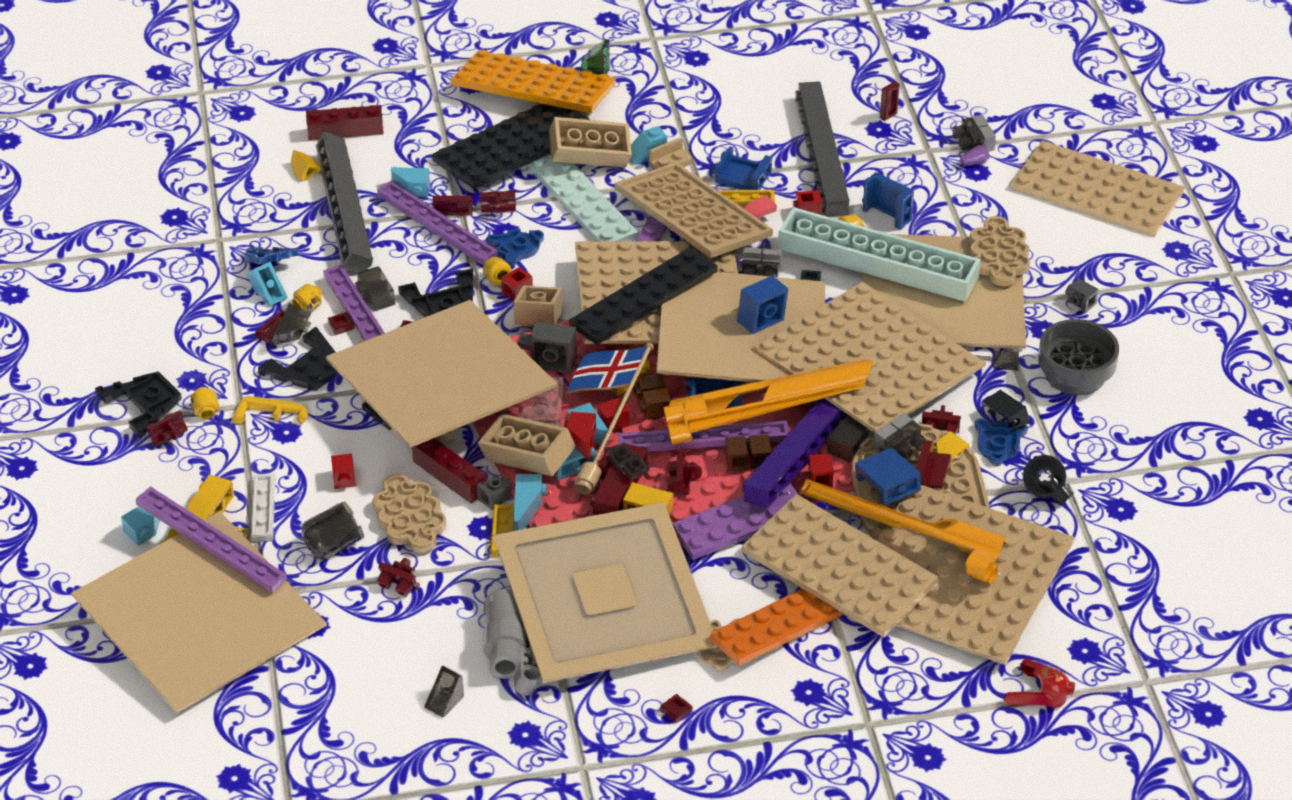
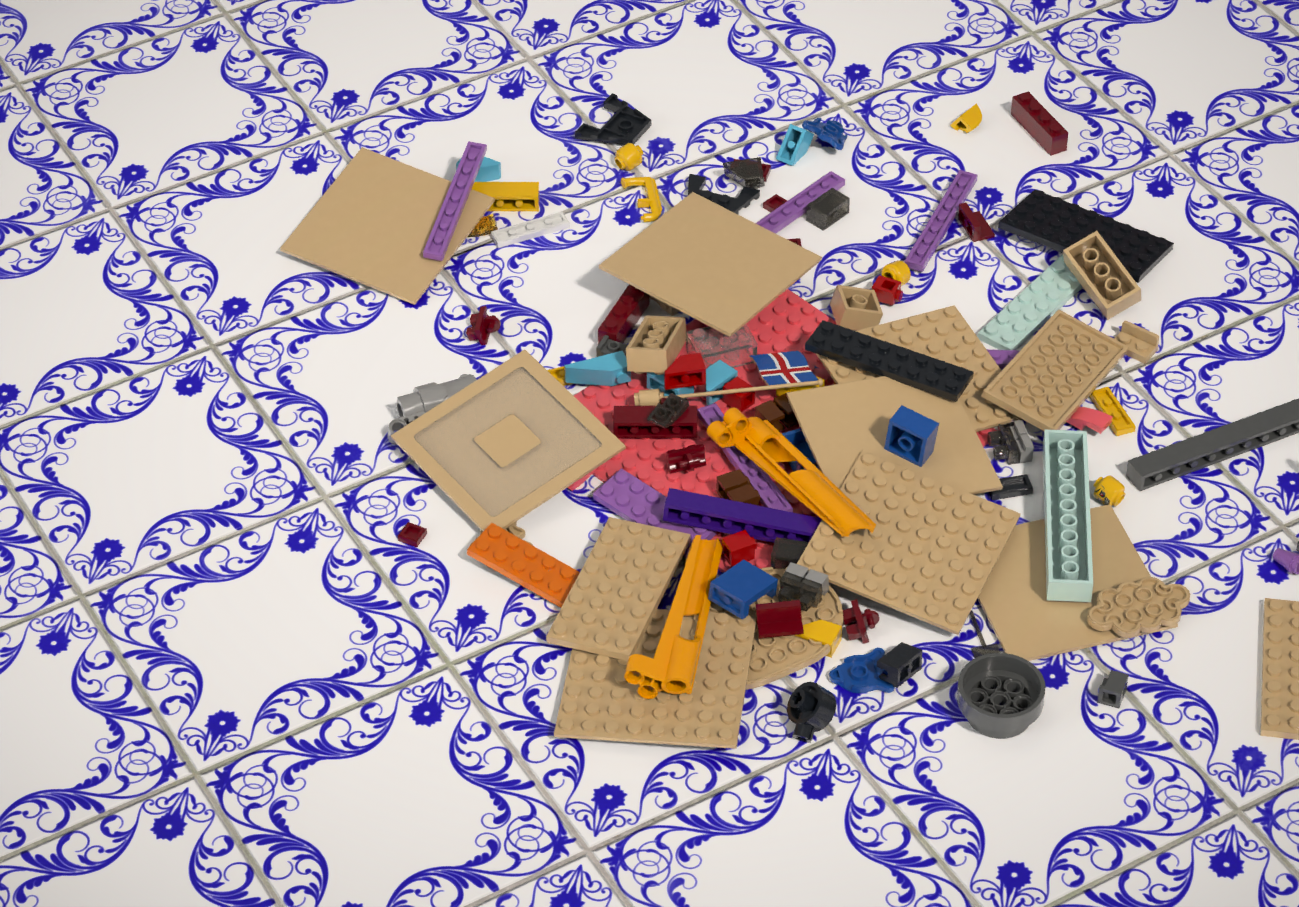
camera: 70 degrees right, 0 degrees up
dark red hips [146,410,188,447] -> none
yellow head [292,284,323,313] -> none
clear smoke cylinder [301,502,364,560] -> none
dark grey brick [315,131,373,274] -> none
red brick [331,453,356,489] -> none
tan plate [372,474,447,553] -> none
medium azure slope [391,167,430,198] -> none
black wing [398,268,474,317] -> none
clear smoke slope [424,665,464,717] -> none
light orange plate [451,50,616,114] -> none
dark red hips [480,190,516,213] -> none
blue tile [486,228,544,267] -> none
dark grey hinge [517,321,577,374] -> none
clear green slope [581,39,610,75] -> none
yellow brick [623,482,673,516] -> none
medium azure slope [630,126,667,165] -> none
blue panel [713,146,772,190] -> none
red brick [792,190,822,215] -> none
blue panel [862,172,914,230] -> none
red piece [1003,658,1076,708] -> none

